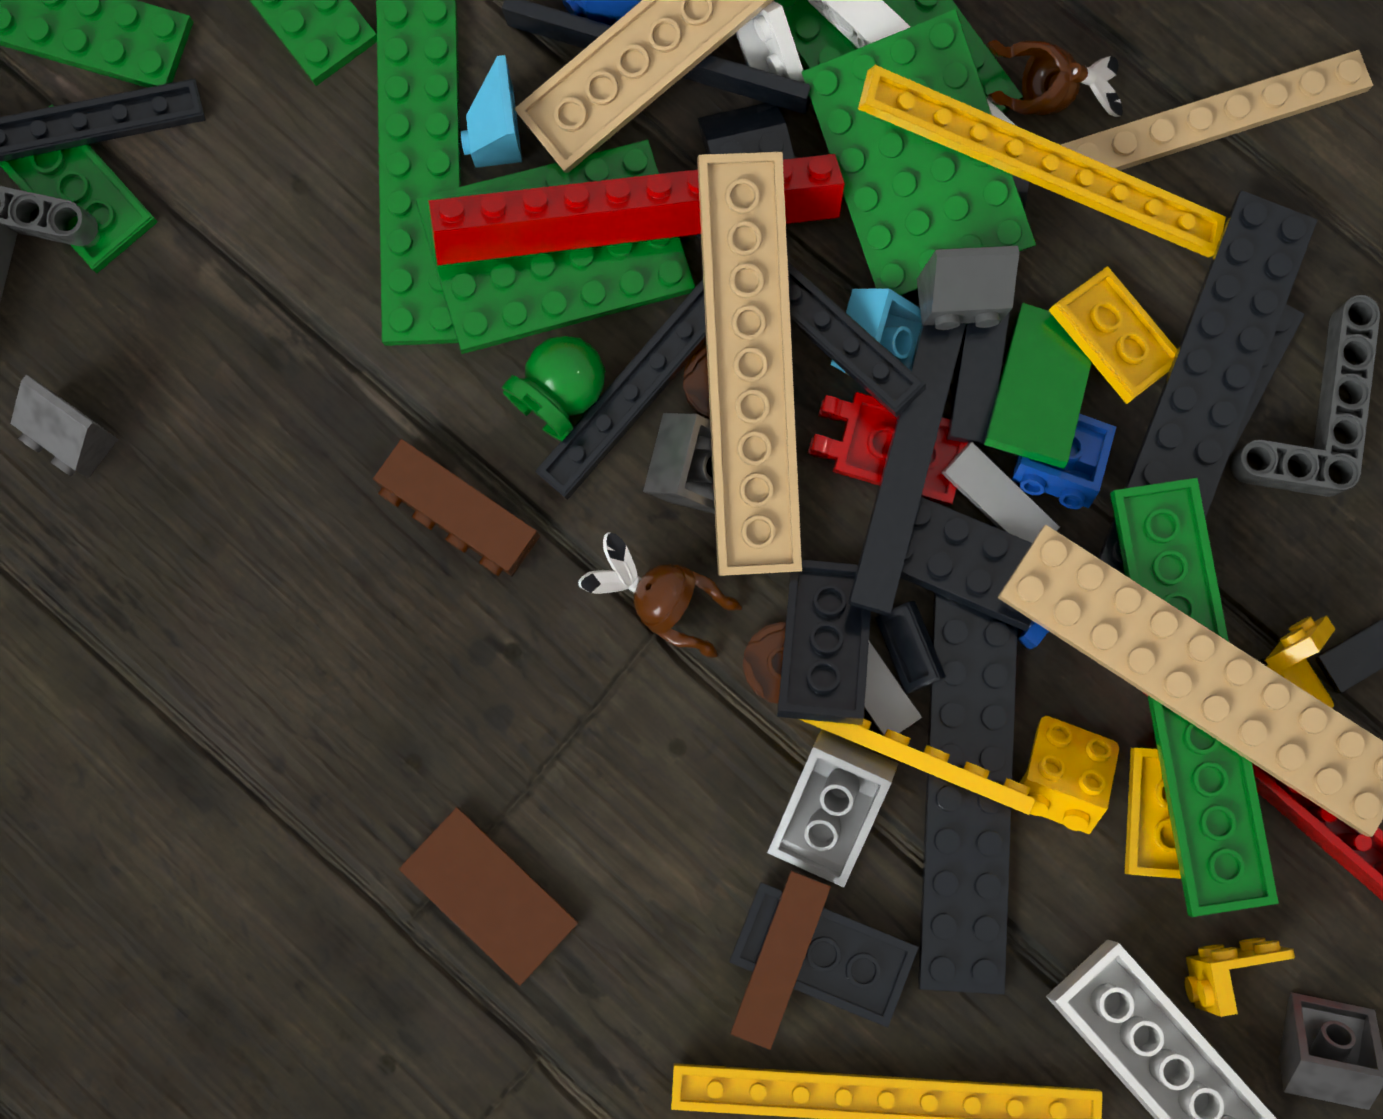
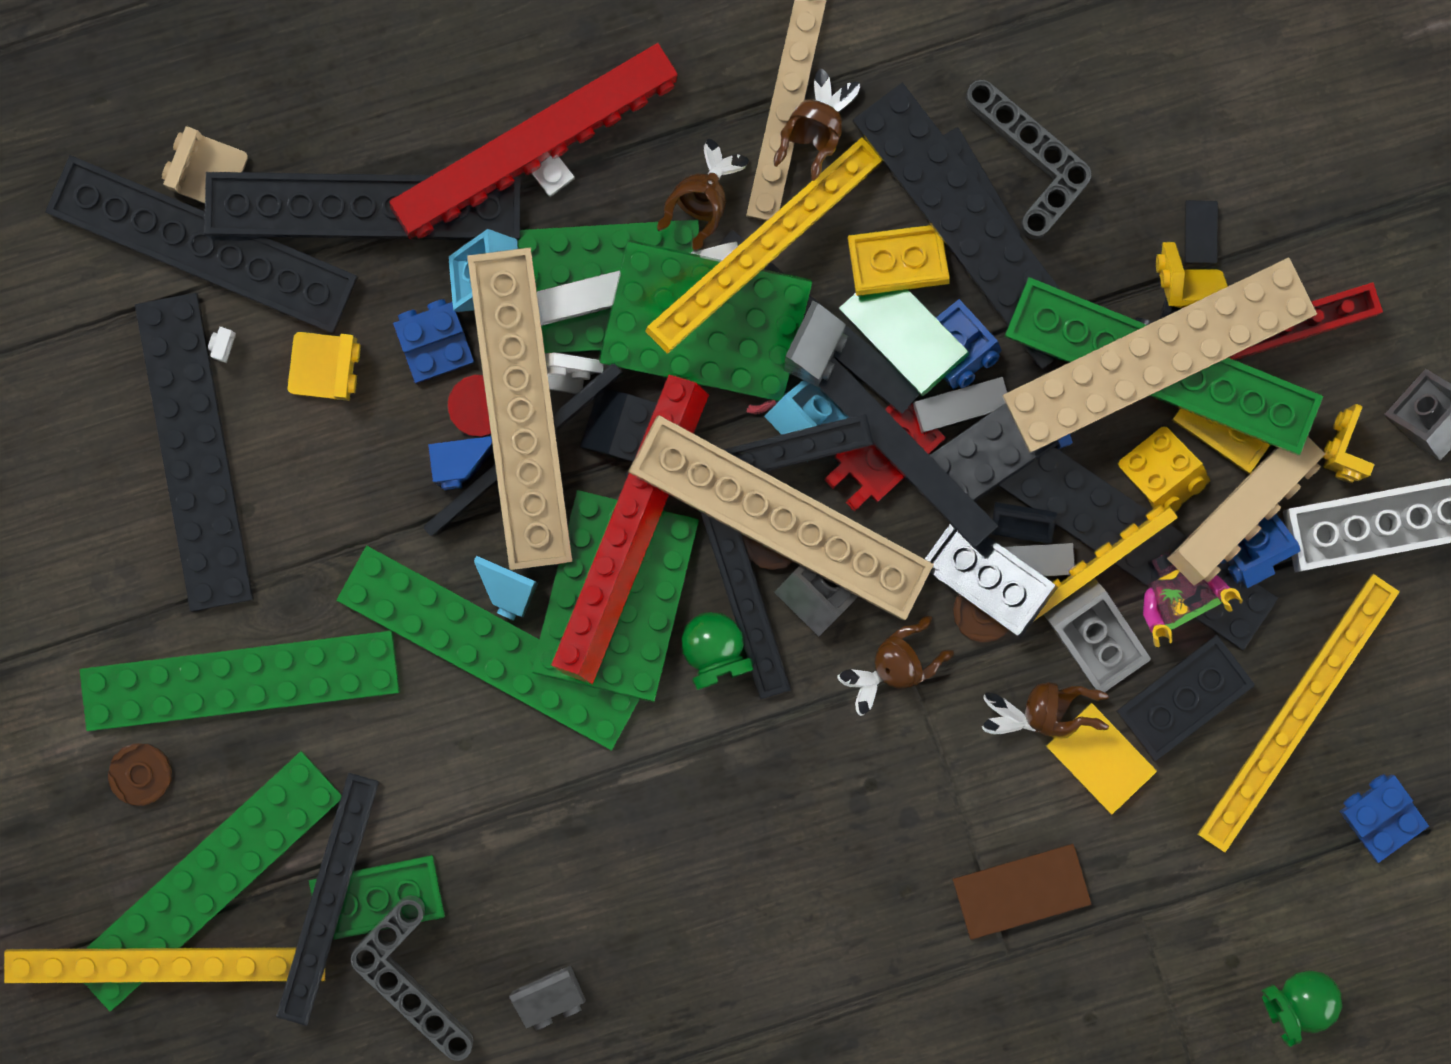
camera: 60 degrees left, 5 degrees up
reddish brown brick [373,439,540,577] -> none
reddish brown tile [730,871,831,1050] -> none
none -> coral leg [747,400,777,414]
none -> reddish brown hair [773,69,861,181]
none -> reddish brown hair [982,682,1109,739]
none -> yellow tile [1046,703,1157,815]
none -> torso [1143,552,1243,647]
none -> tan brick [1167,436,1325,586]
none -> blue plate [1221,514,1301,588]

